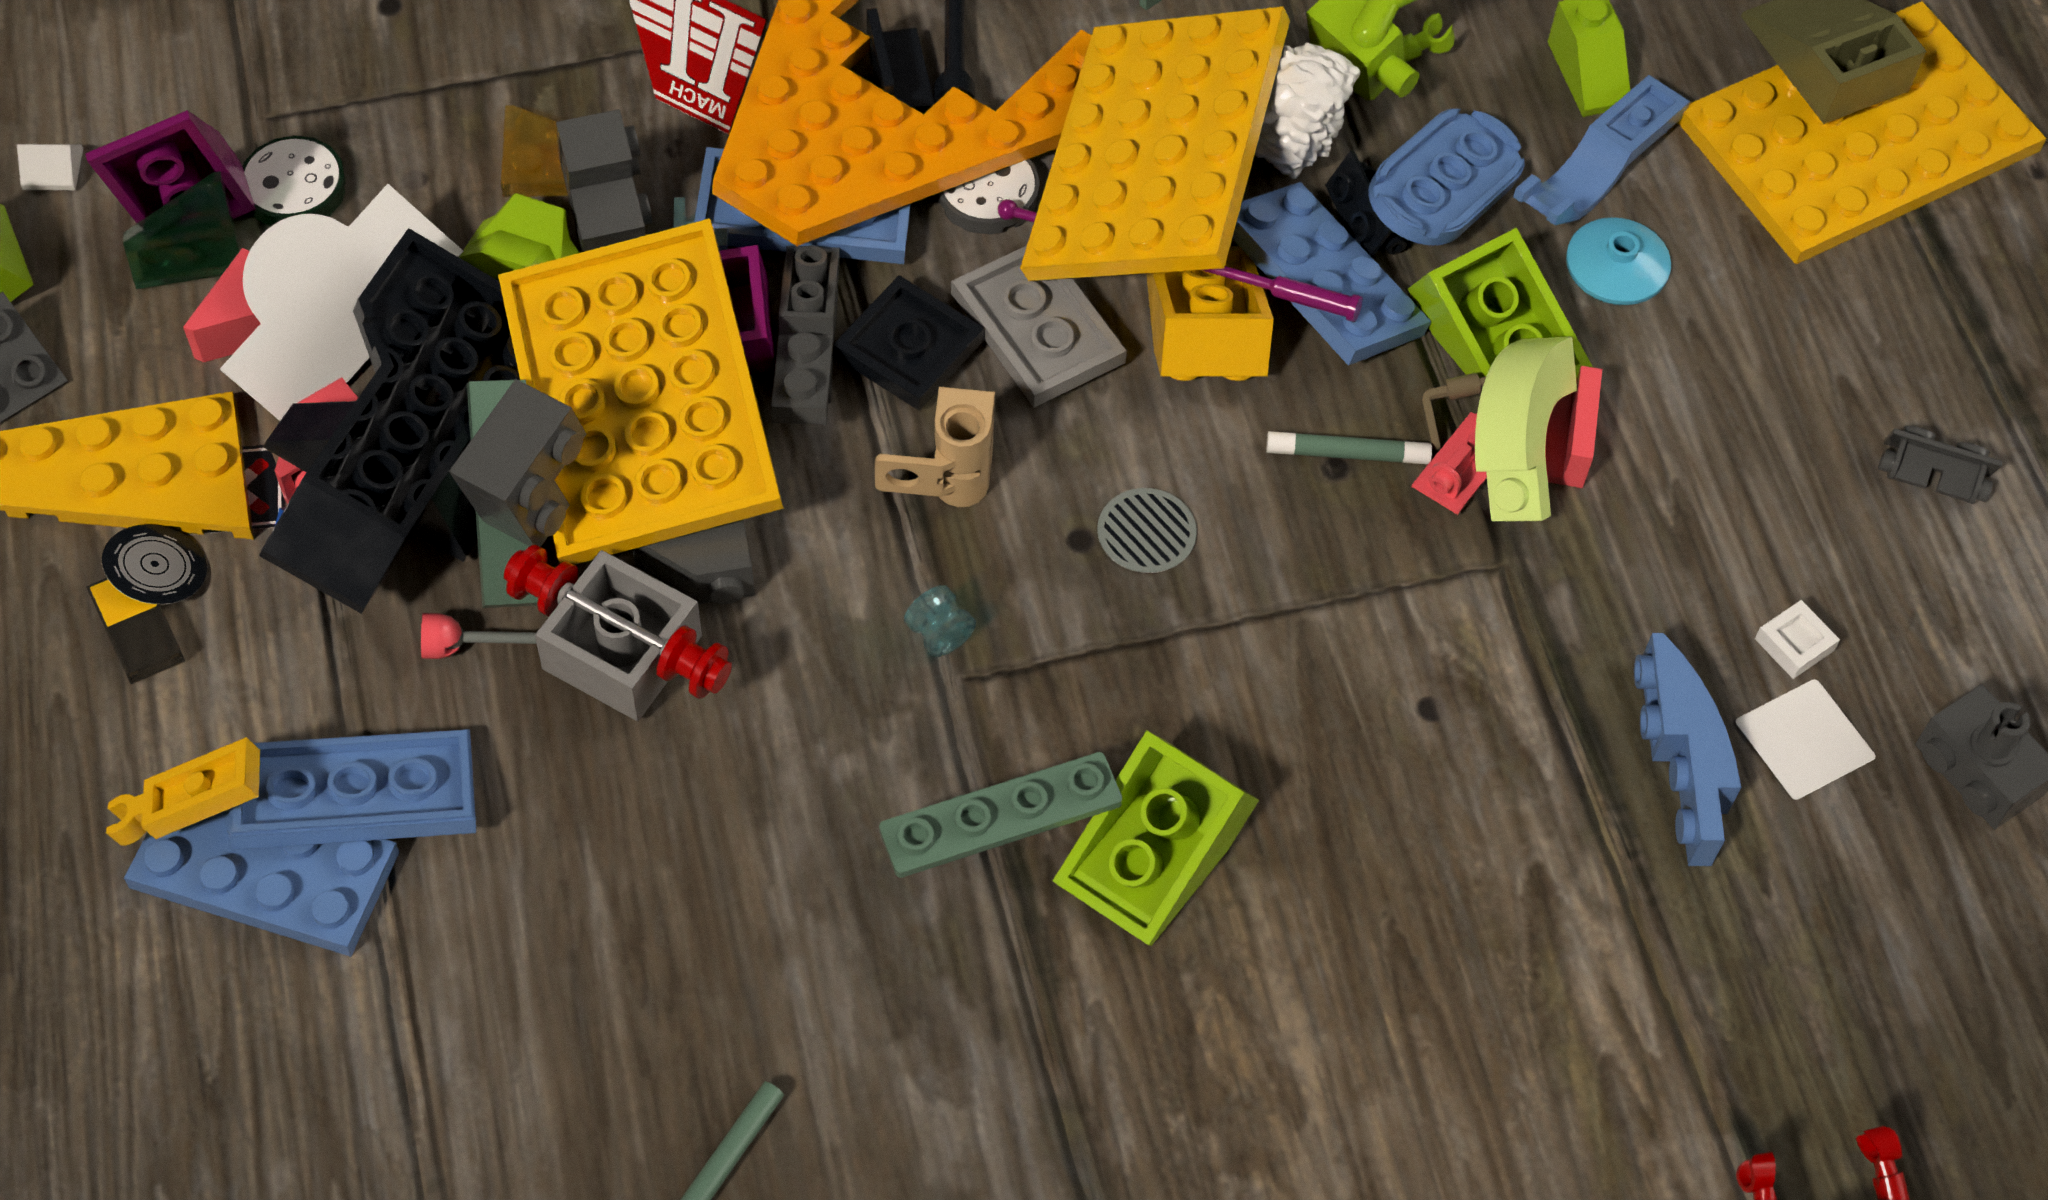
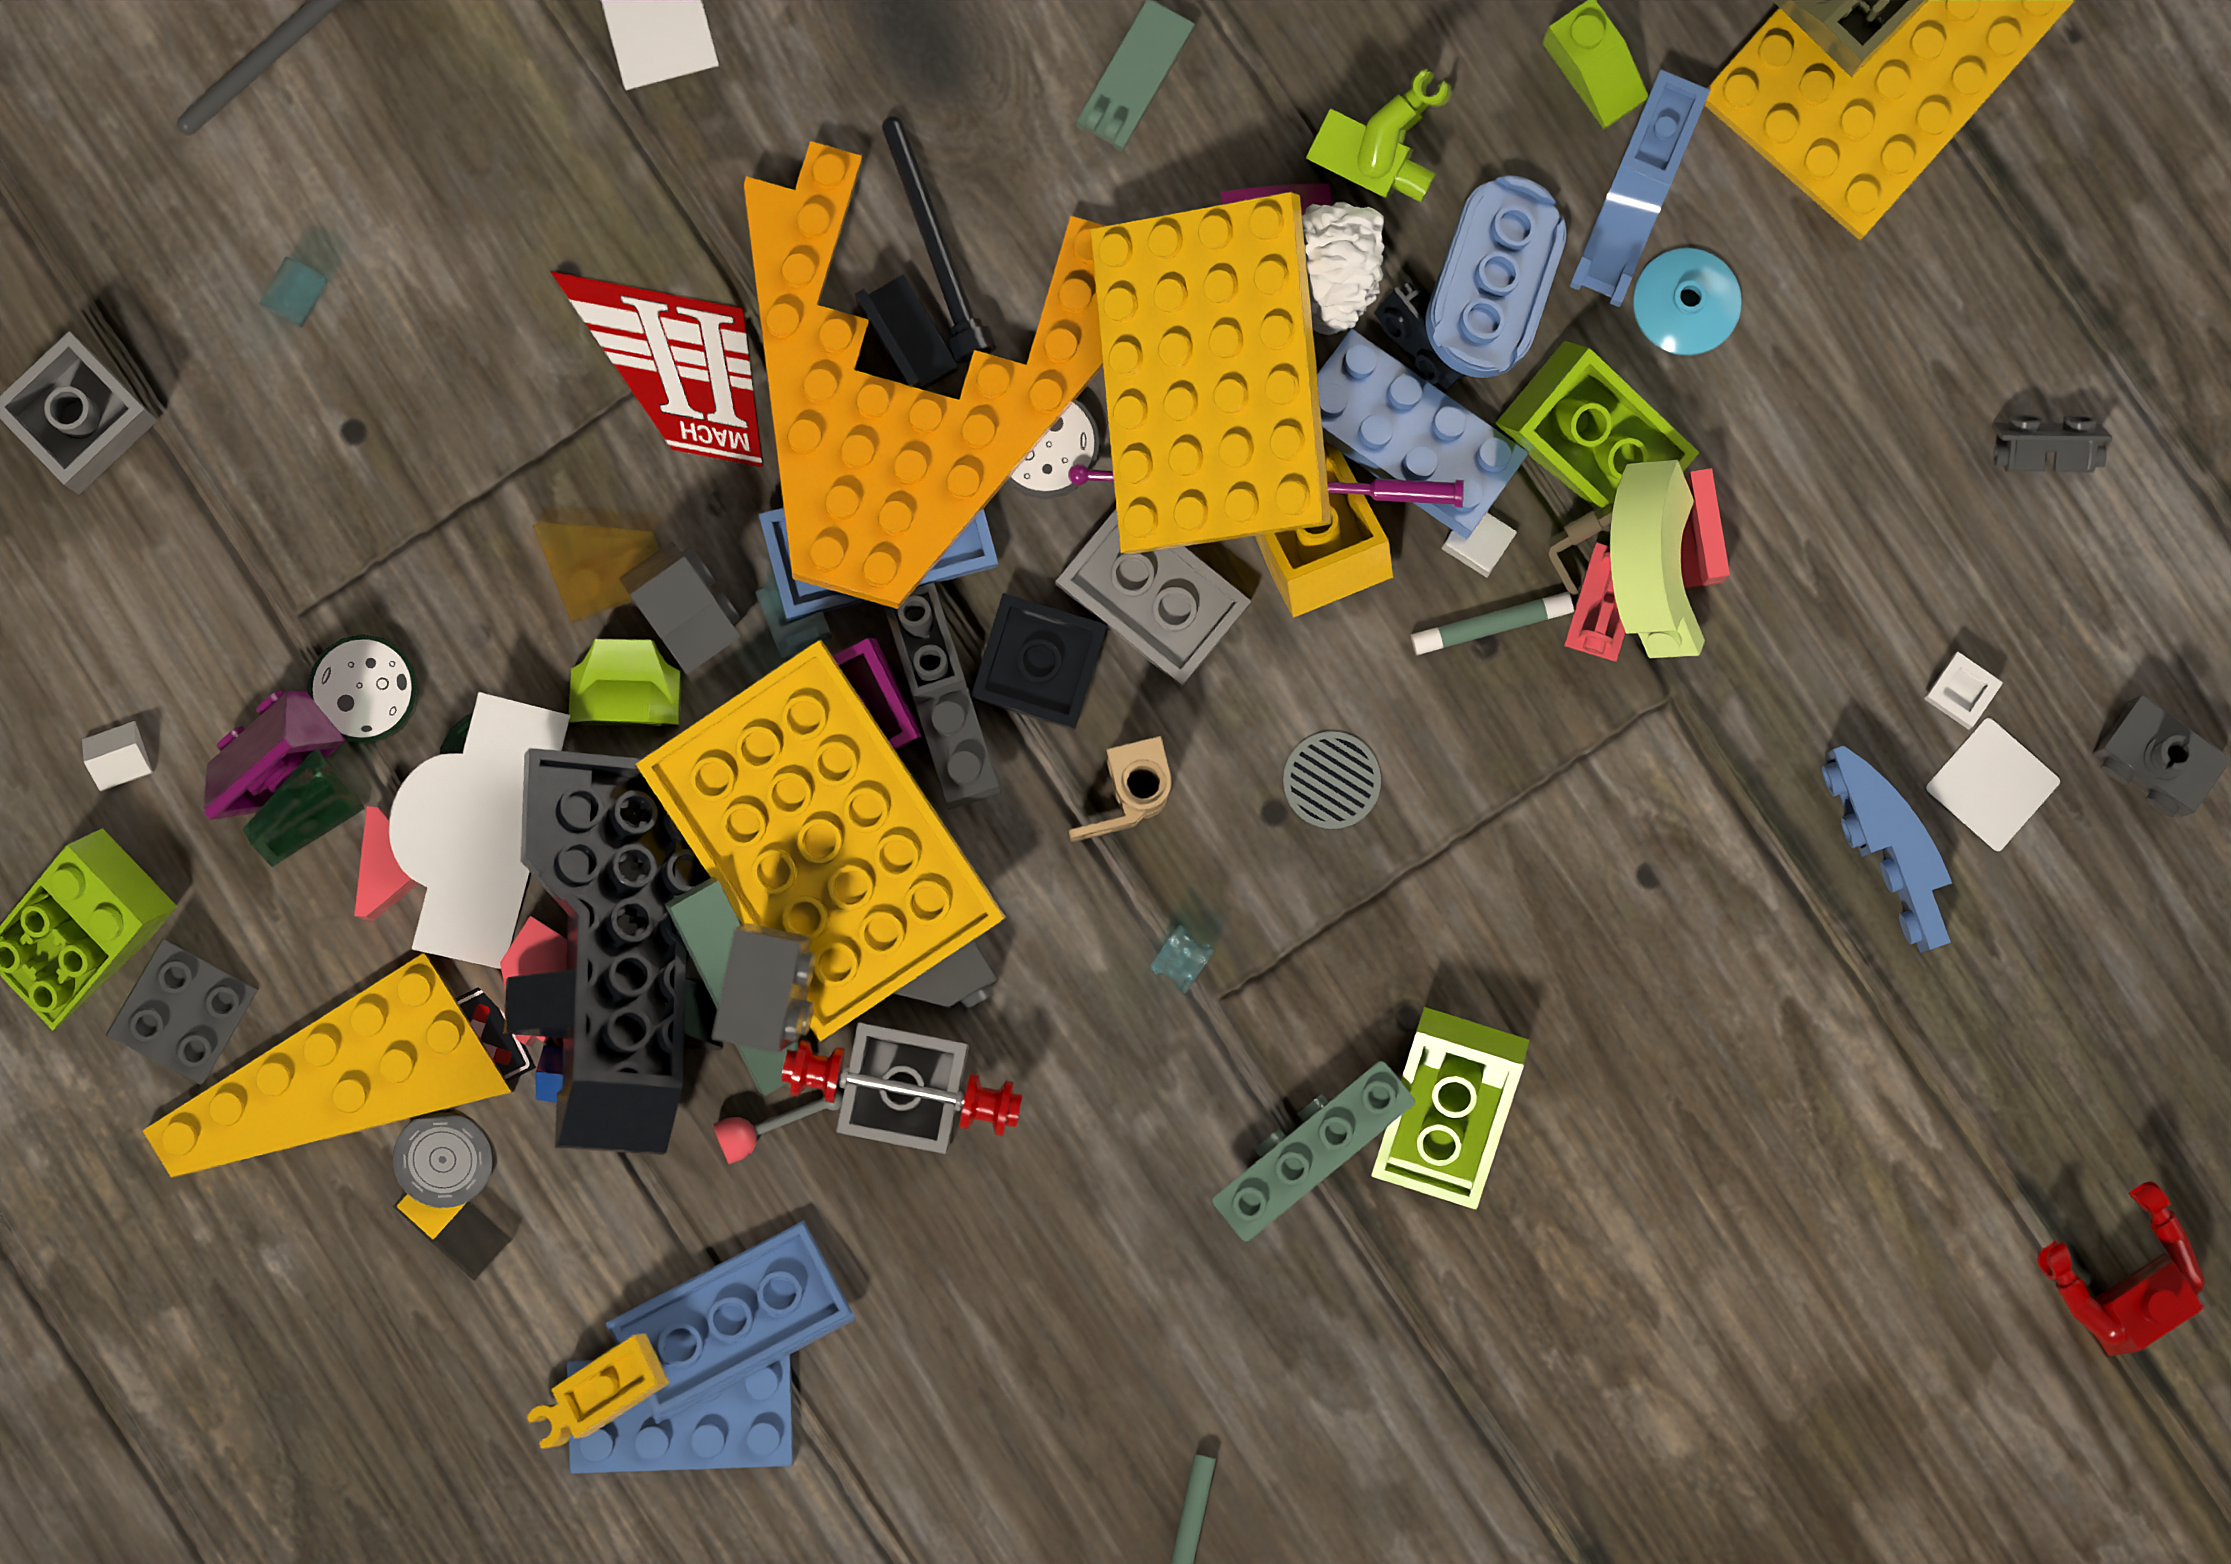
camera: 20 degrees left, 25 degrees up
none -> white slope [1442,513,1517,578]

